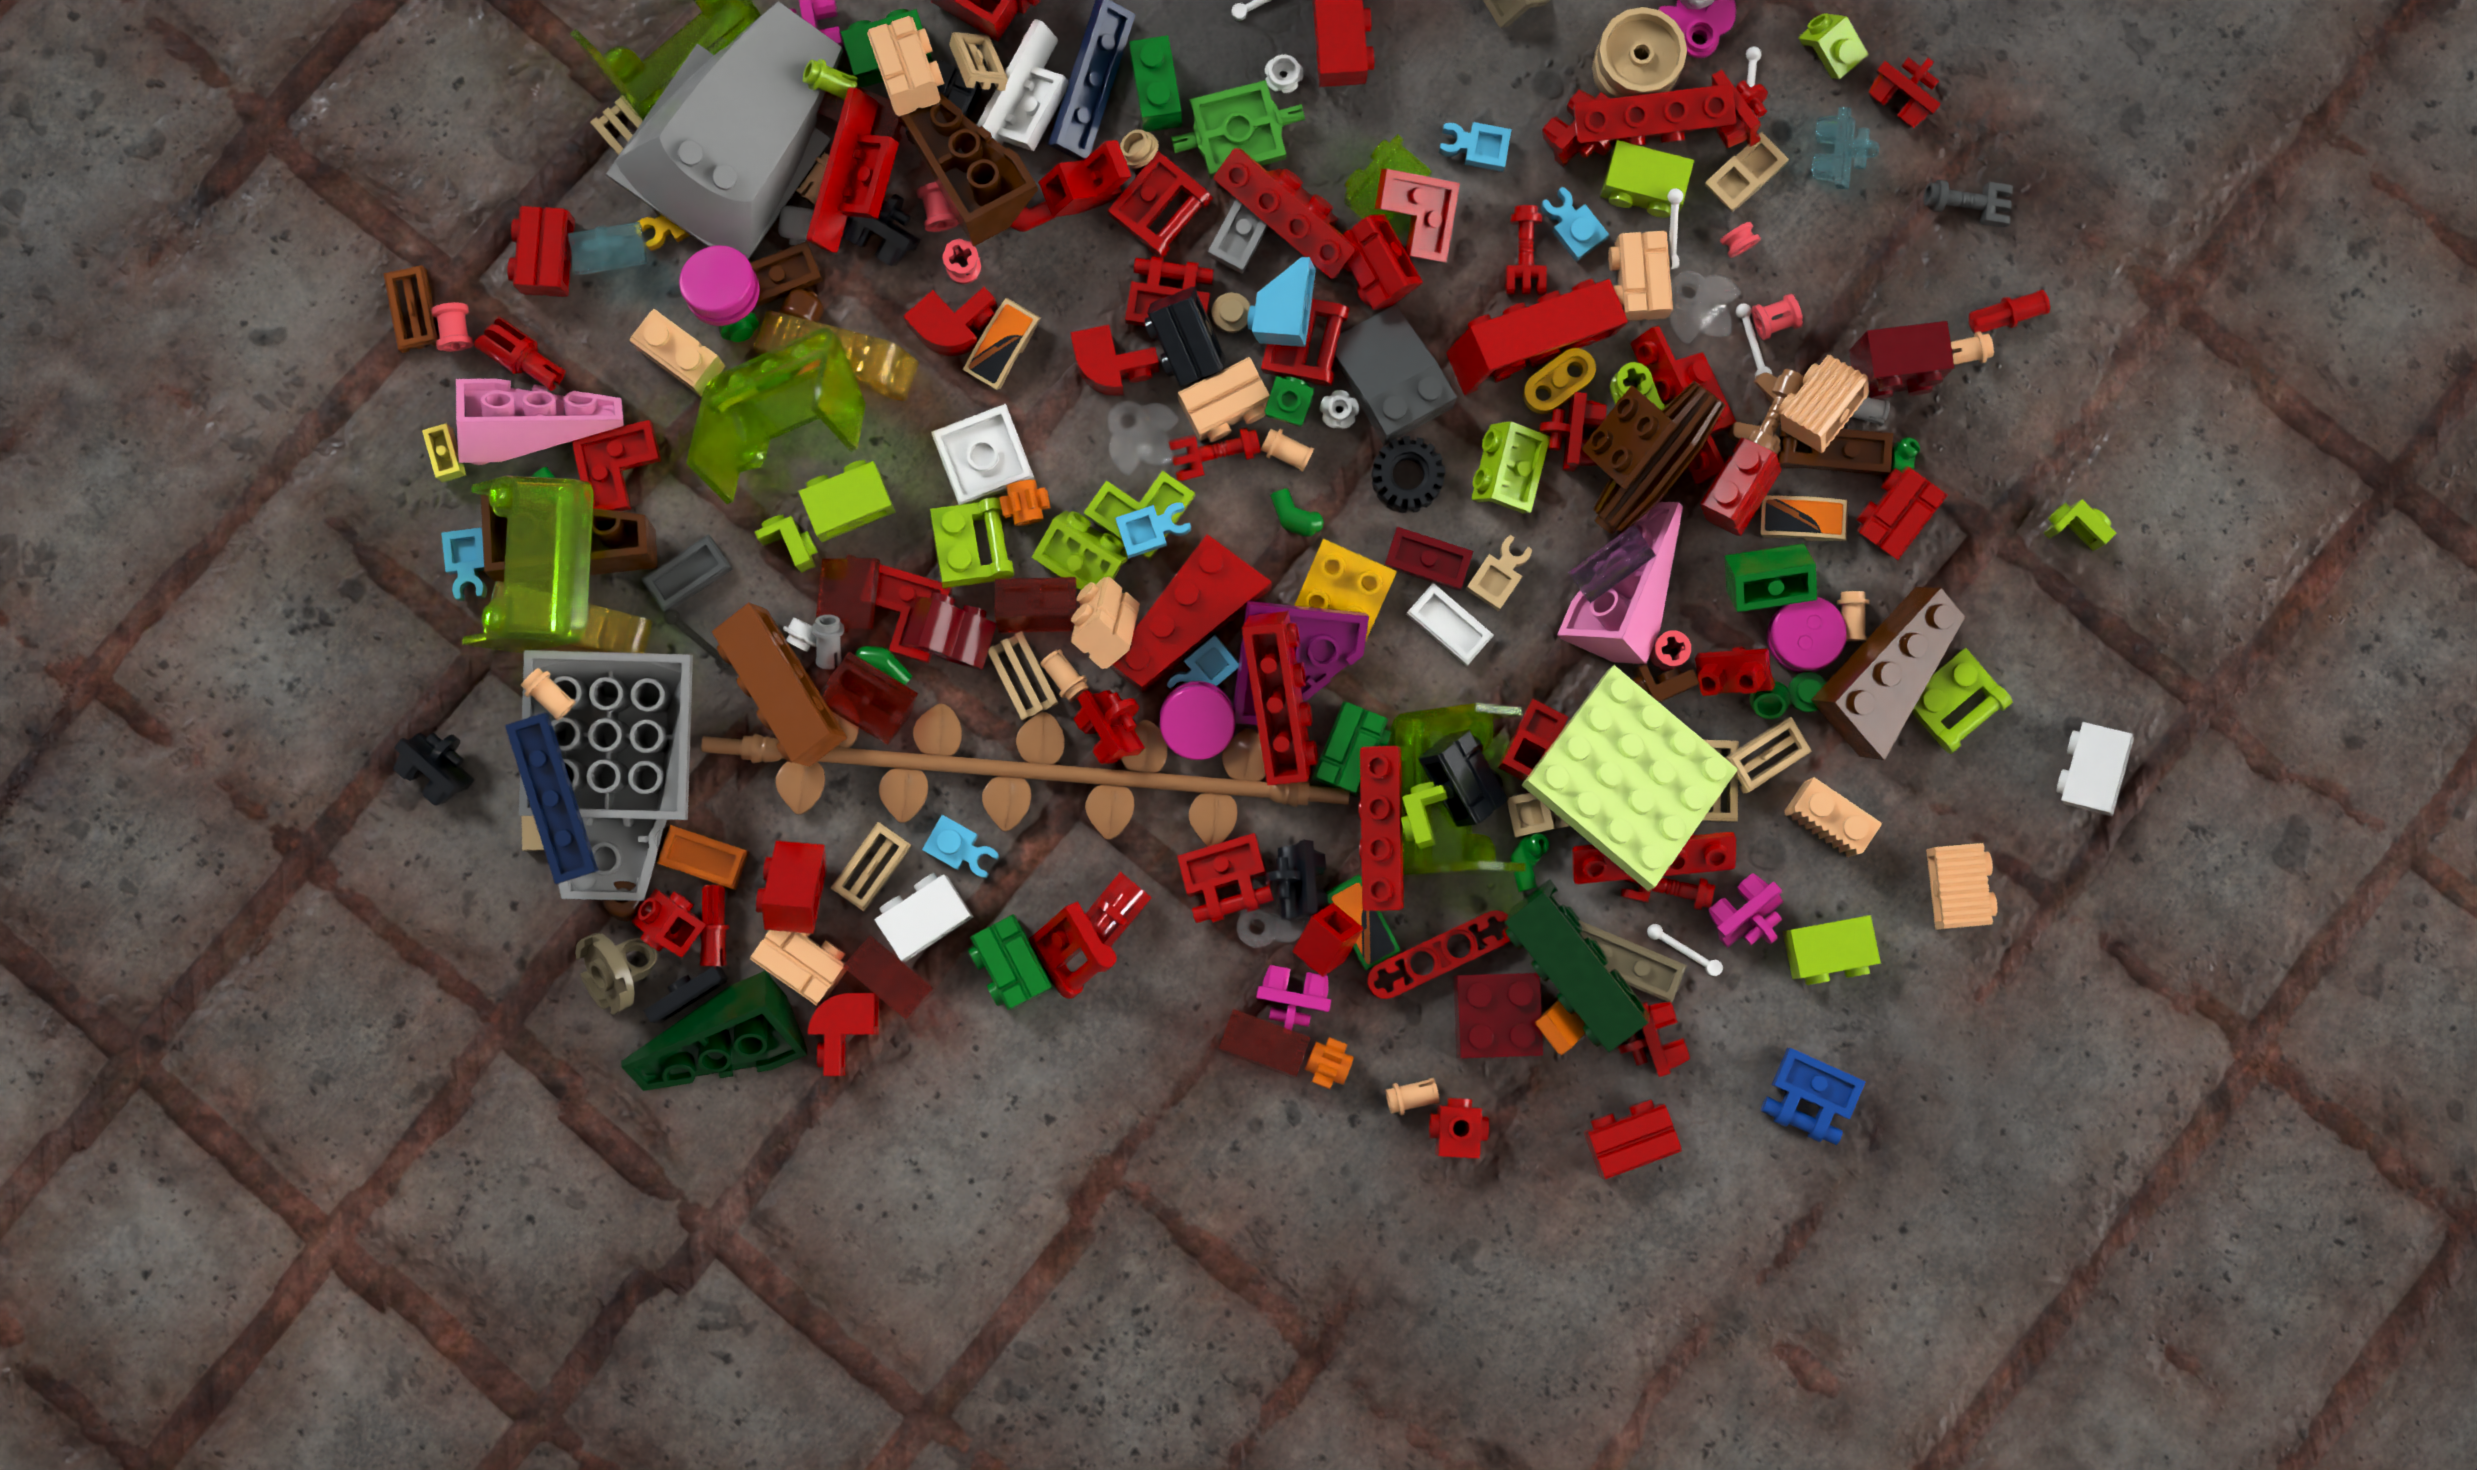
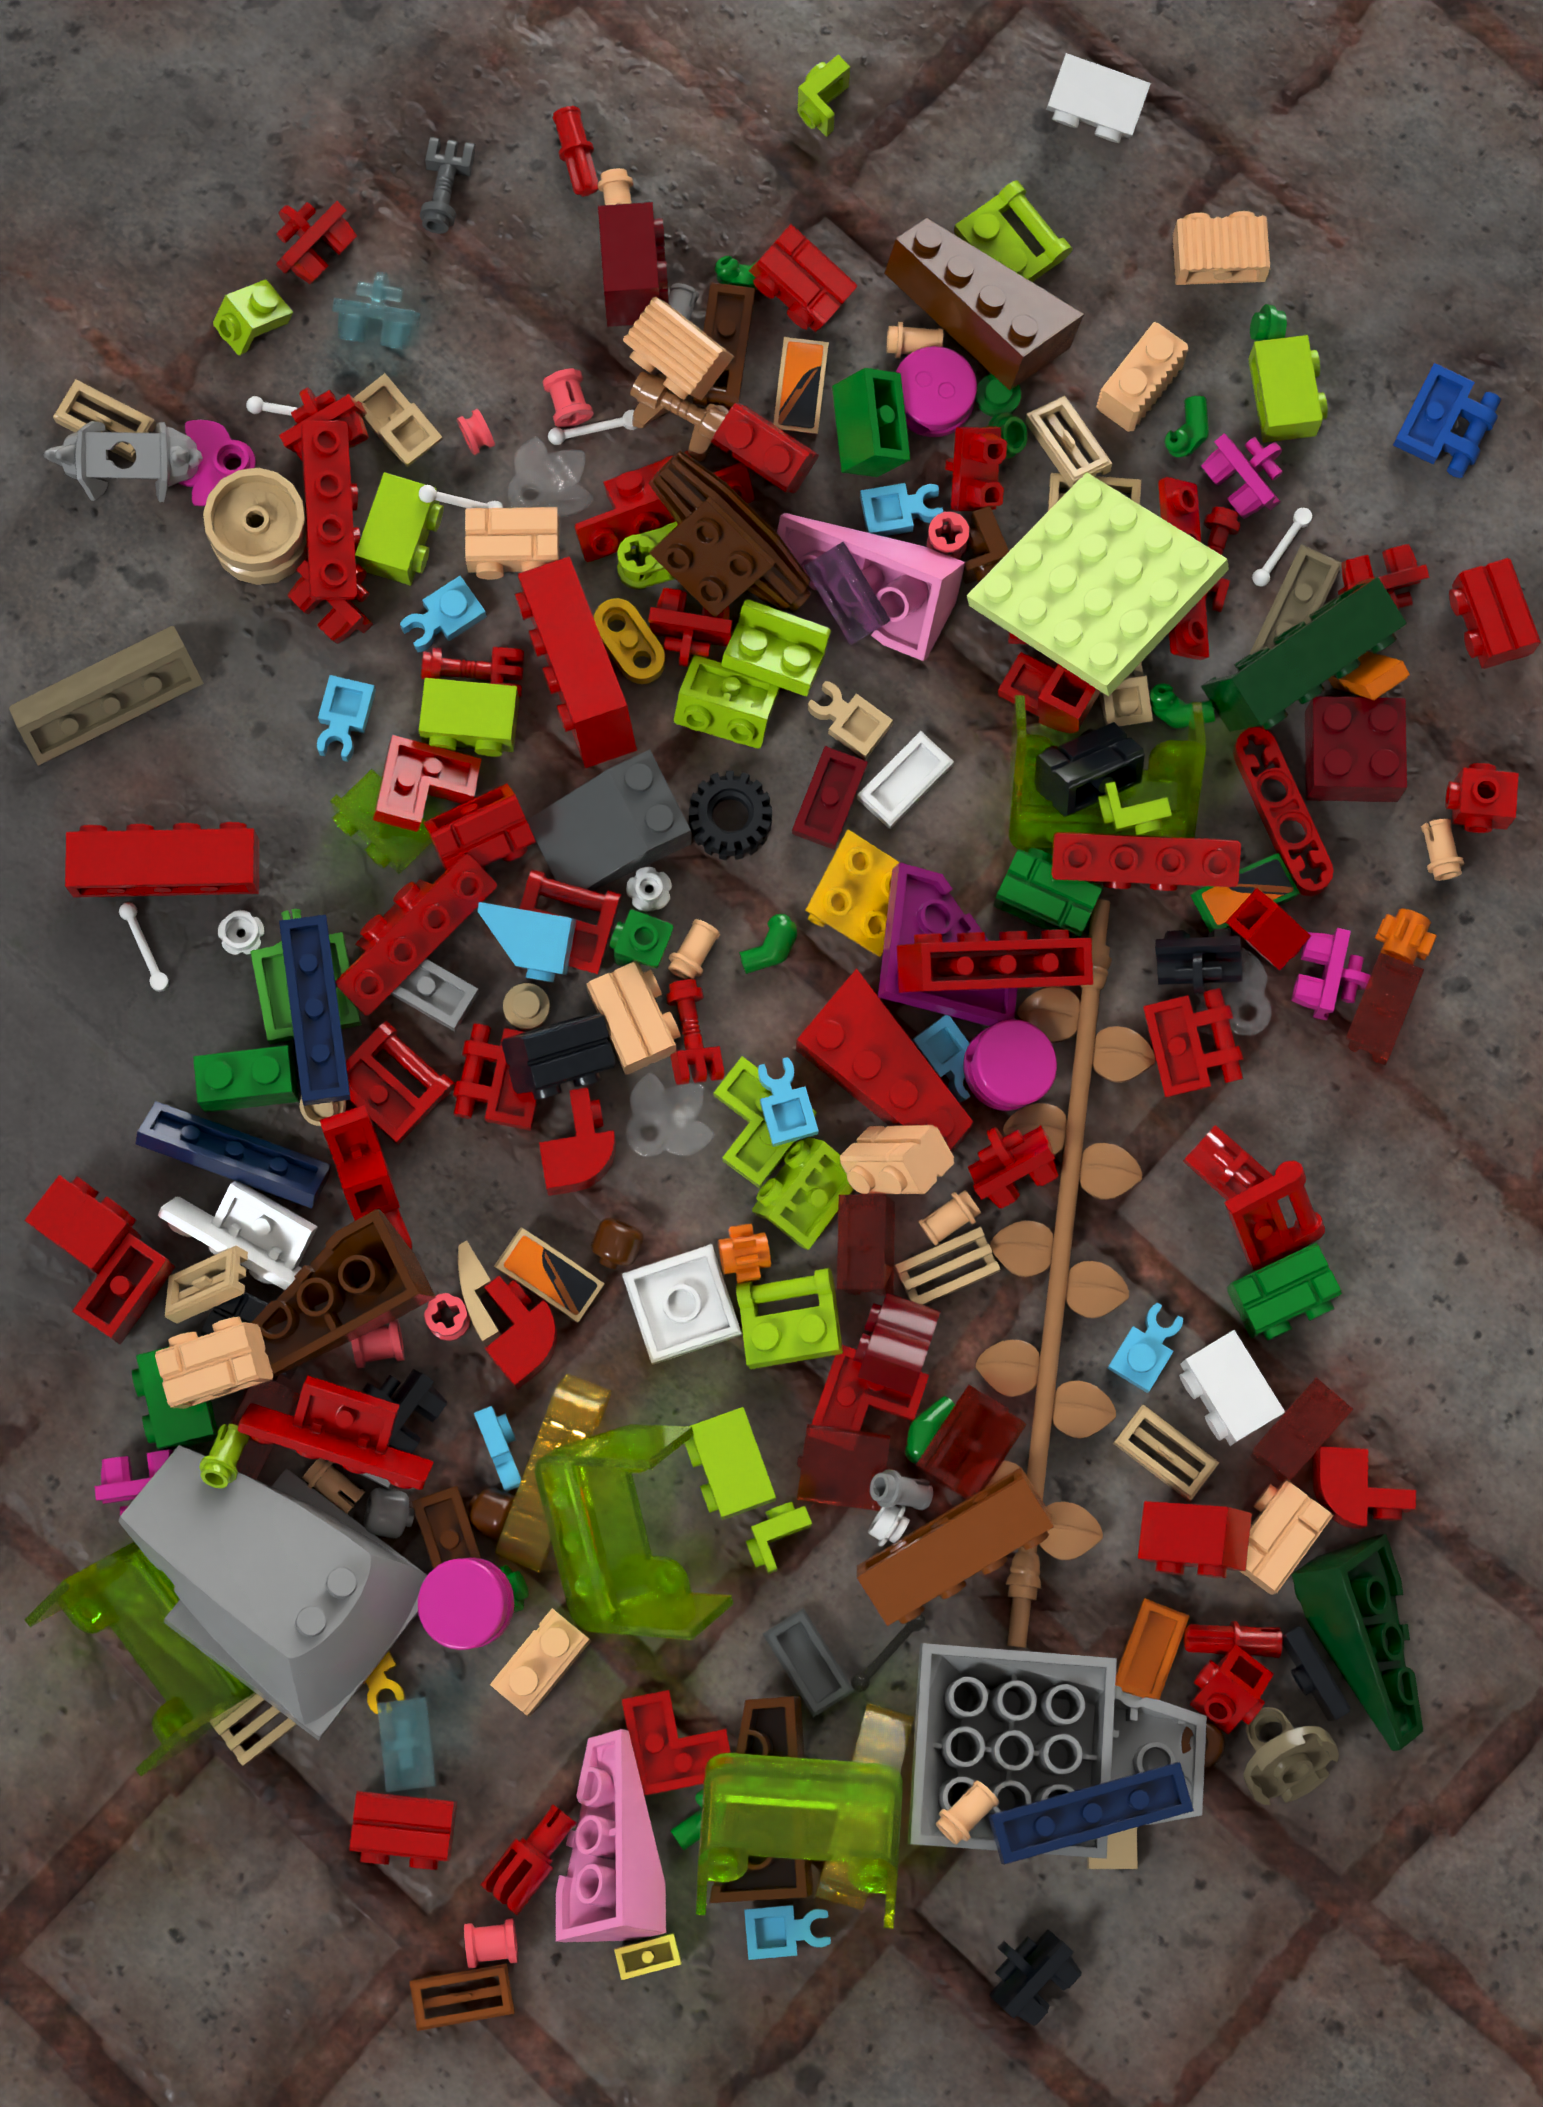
camera: 85 degrees left, 5 degrees down
none -> dark blue plate [279,915,351,1106]
none -> lime brick [419,678,520,757]
none -> tan slope [458,1240,501,1347]
none -> medium azure plate [474,1406,524,1492]
none -> reddish brown piece [591,1218,644,1270]
none -> lime bracket [721,599,831,697]
none -> medium azure plate [860,483,943,536]
none -> green arm [1164,396,1209,458]
none -> green plate [1250,304,1287,341]

